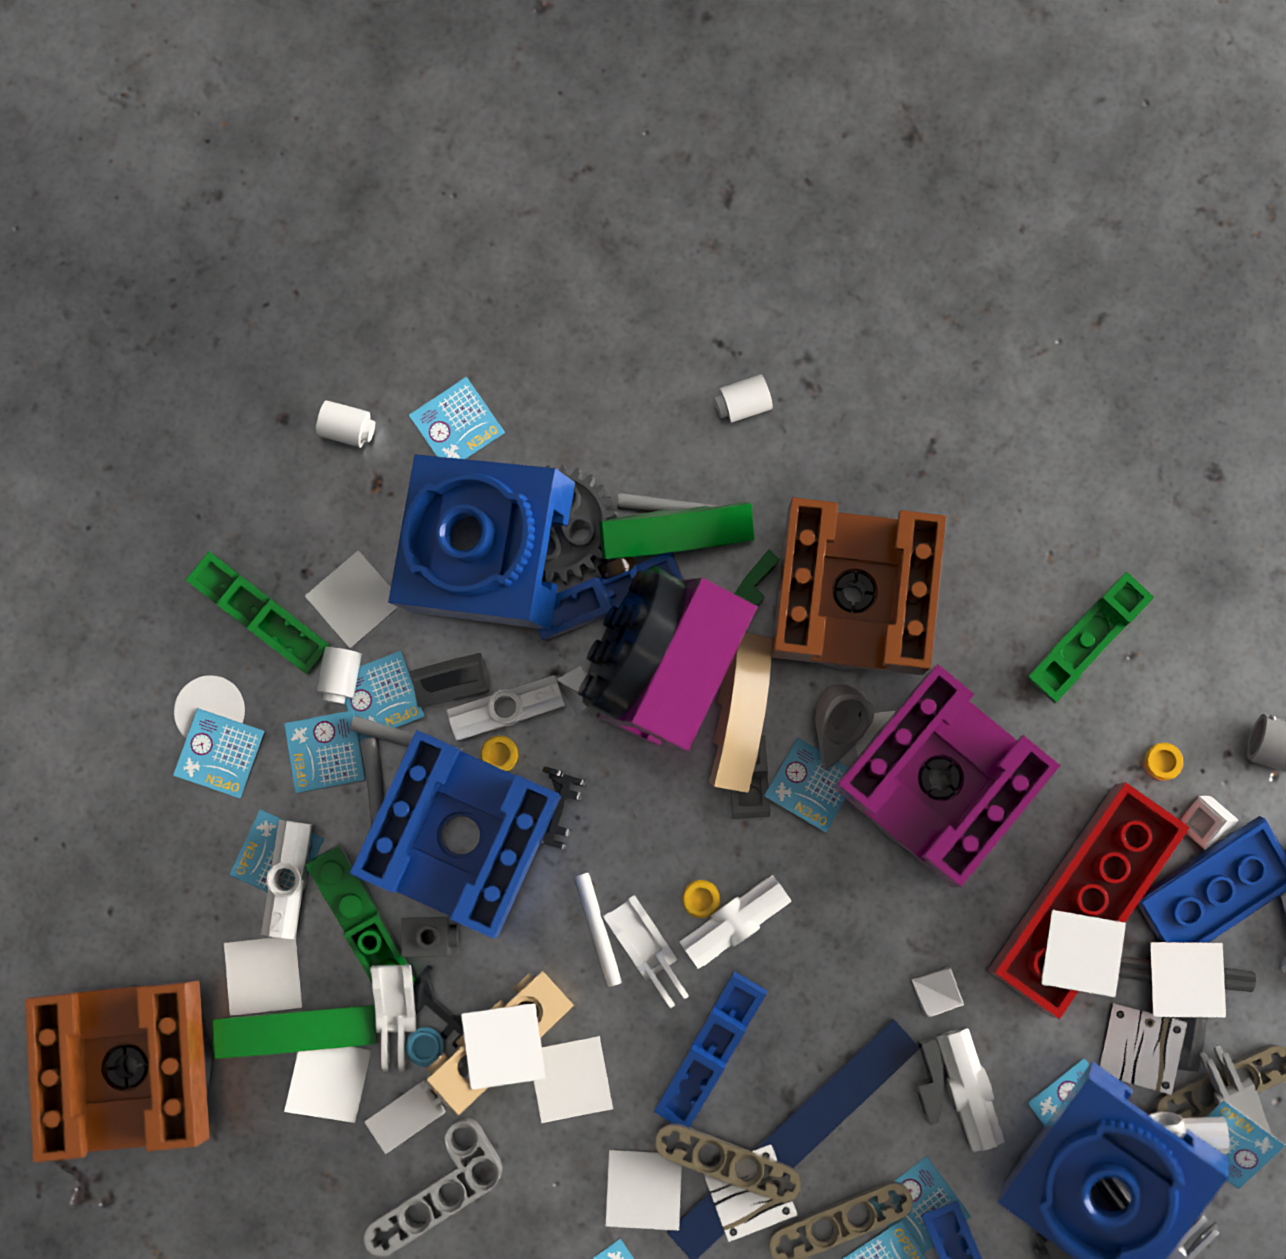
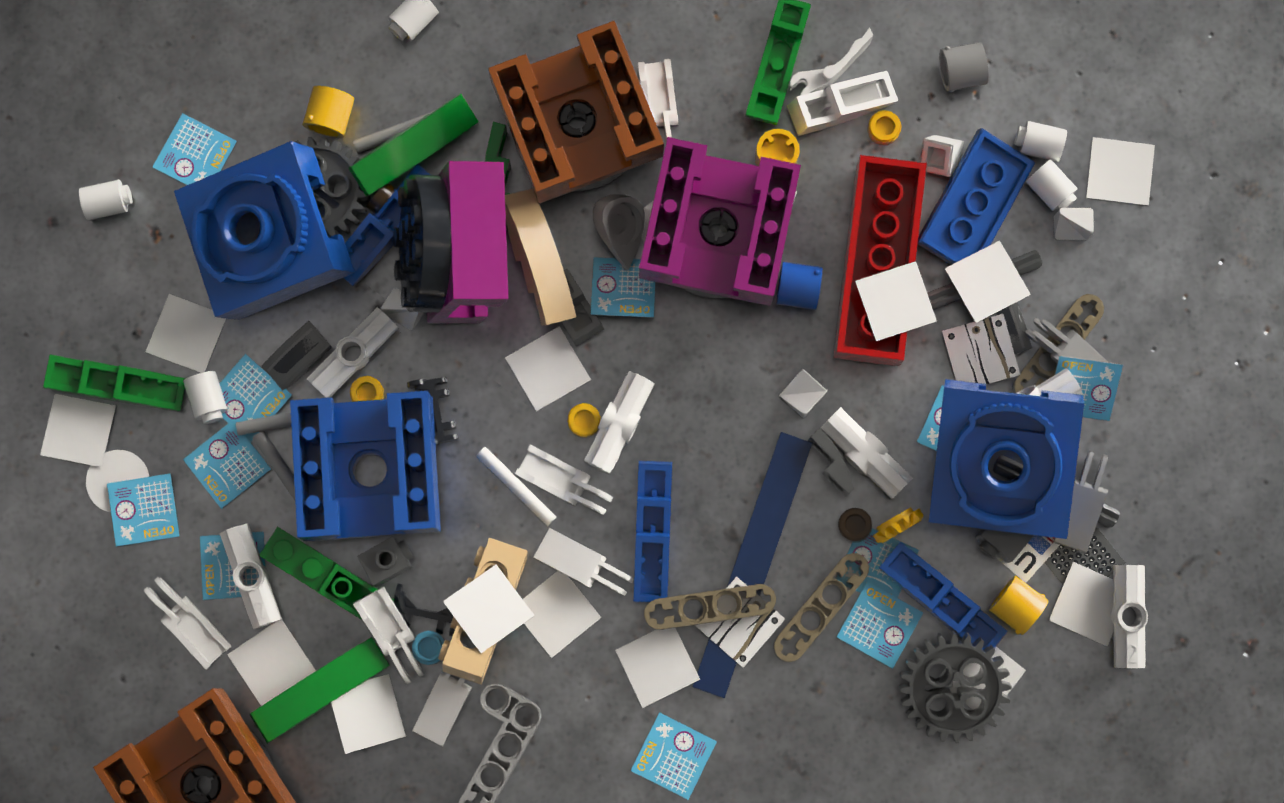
camera: 30 degrees left, 0 degrees up
none -> white sticker [40,394,116,467]
none -> white arm [144,577,231,670]
none -> yellow piece [302,85,354,138]
none -> white sticker [505,326,591,412]
none -> white arm [533,528,634,596]
none -> white arm [638,59,678,142]
none -> yellow piece [755,129,799,166]
none -> blue piece [776,262,823,310]
none -> white slope [787,71,898,136]
none -> white arm [789,27,873,96]
none -> dark brown tile [838,508,872,543]
none -> yellow gear [873,507,924,543]

